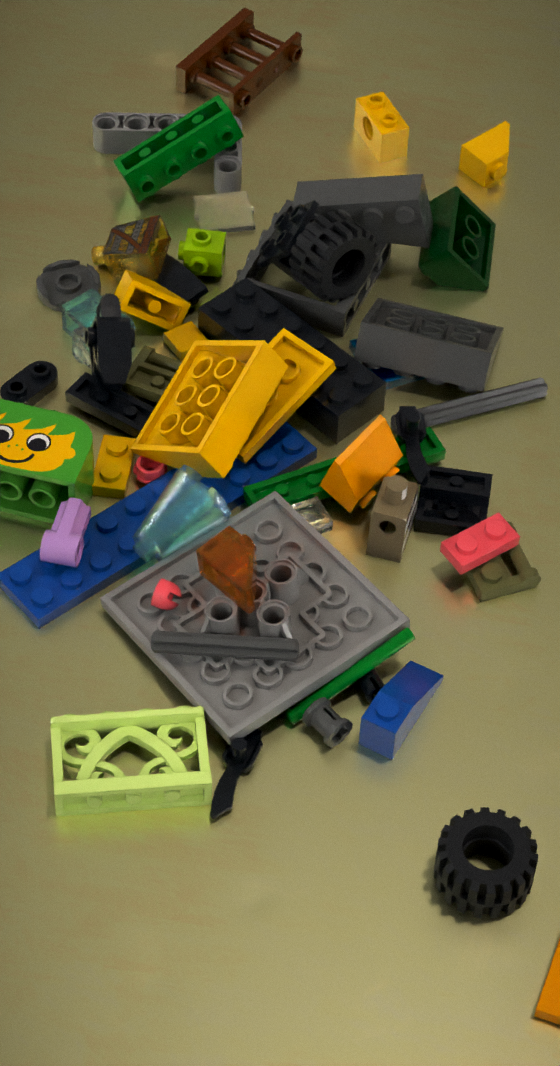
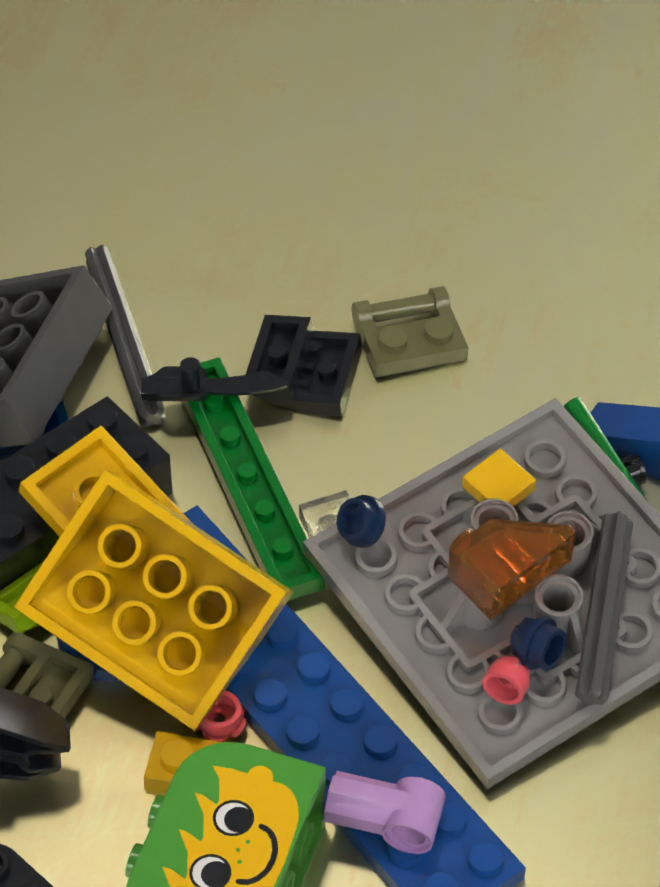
camera: 85 degrees left, 0 degrees up
black plate [65,372,155,438] -> none
clear light blue cone [132,465,232,563] -> none
light orange slope [320,414,403,513] -> none
dark tan torso [366,475,419,563] -> none
coral plate [440,512,520,575] -> none
none -> dark blue plate [336,495,386,548]
none -> yellow tile [462,448,536,507]
none -> dark blue plate [510,616,567,671]

